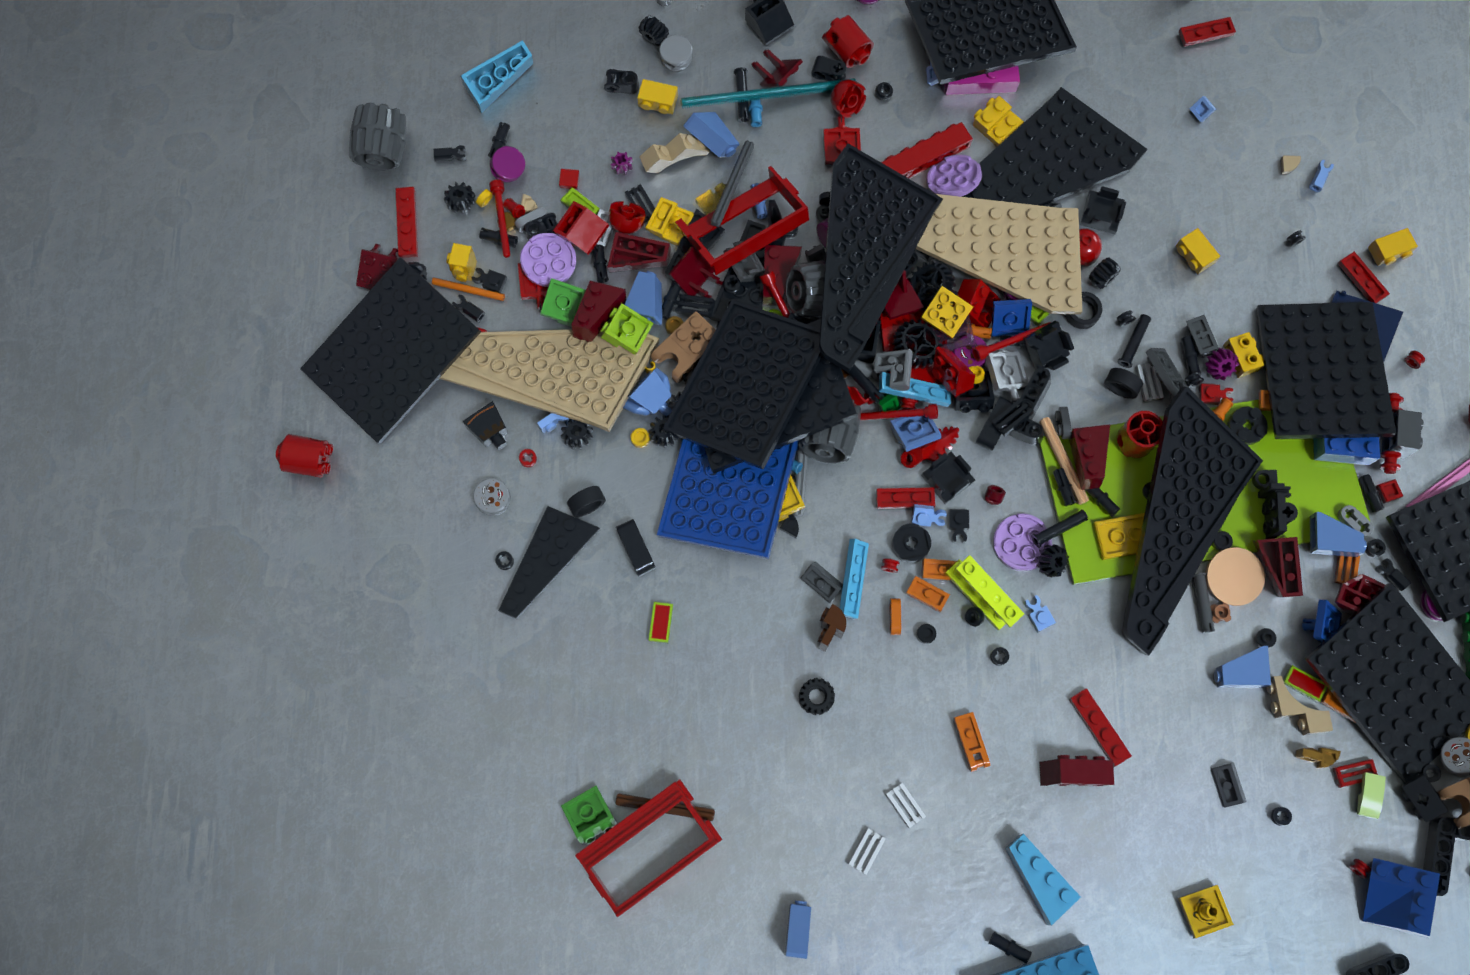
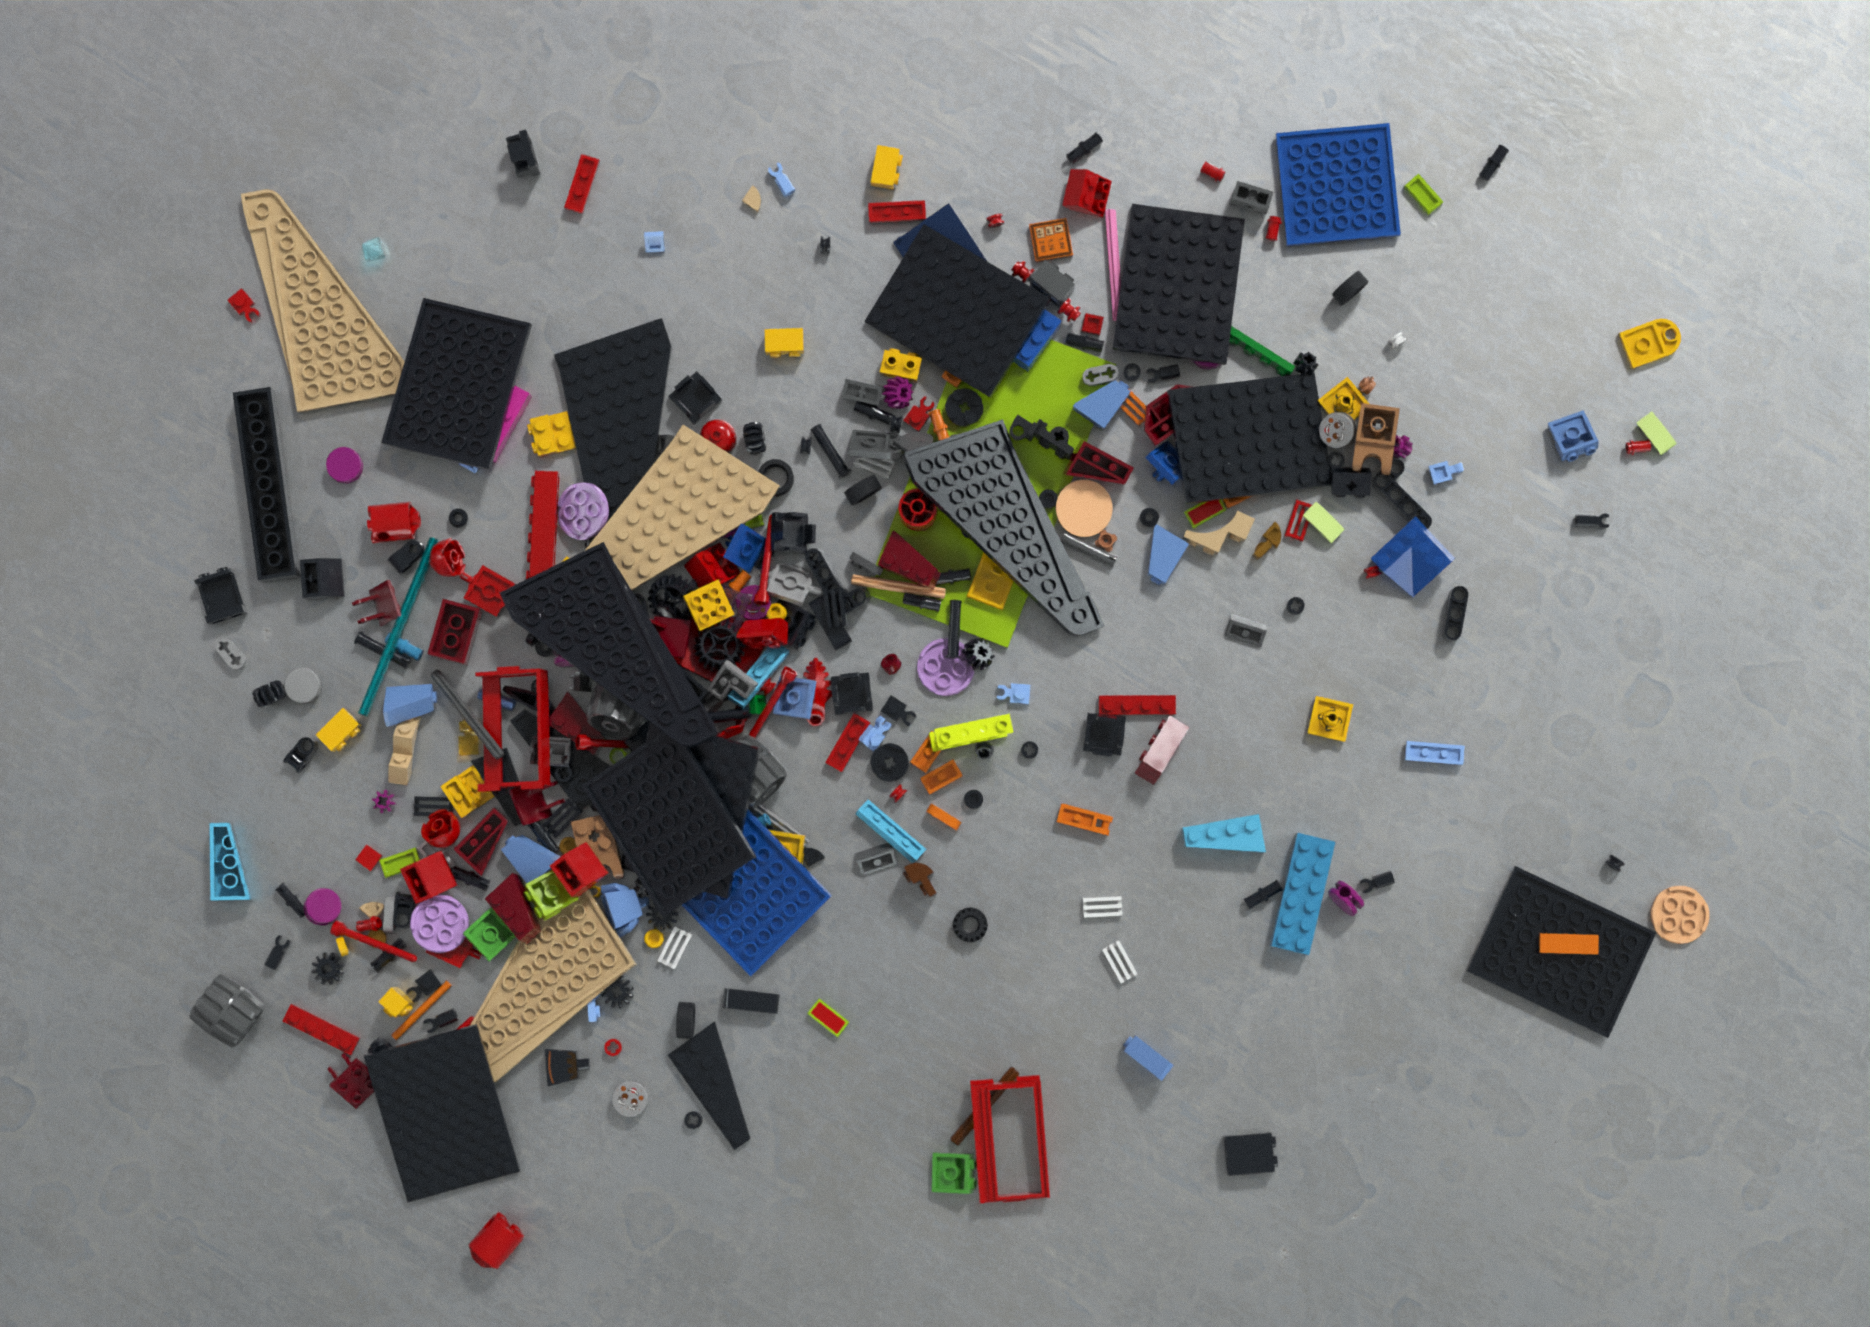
camera: 50 degrees left, 10 degrees up
none -> dark red brick [427,599,483,666]
none -> red slope [550,842,609,897]
none -> white tile [657,926,692,969]
none -> tile [1029,218,1073,262]
none -> black panel [1083,712,1126,757]

